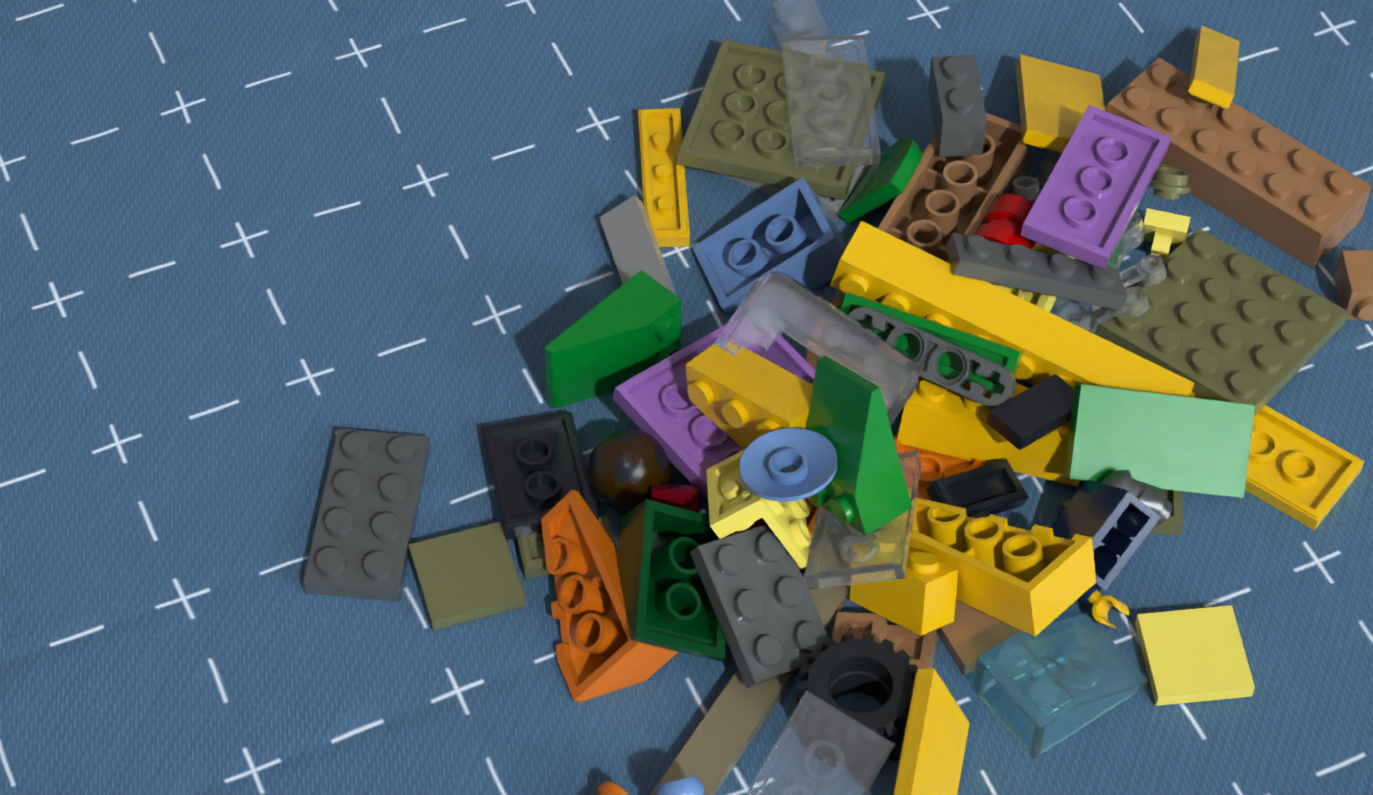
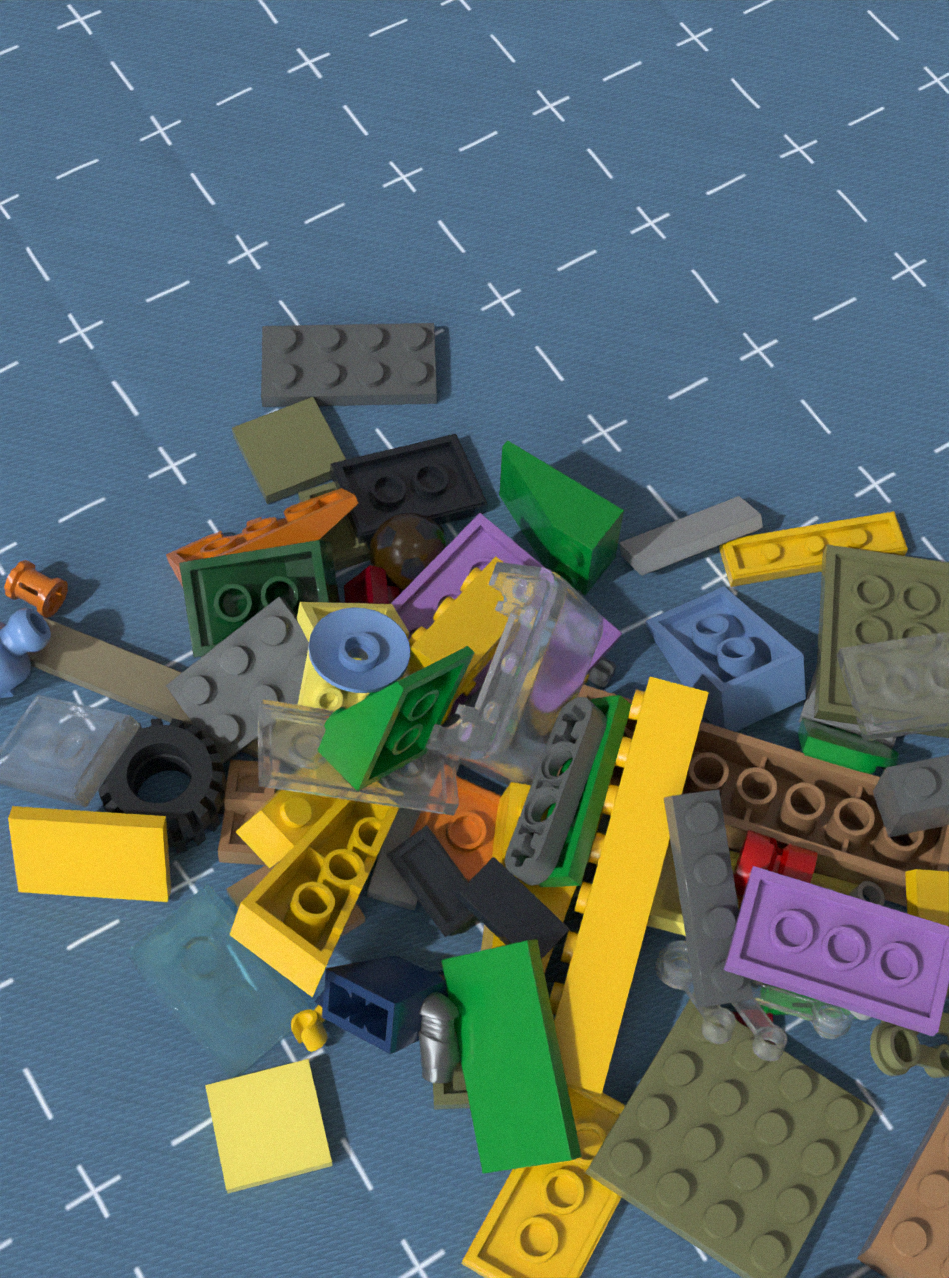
camera: 80 degrees right, 10 degrees up
light yellow tile [1140,208,1190,262] -> none

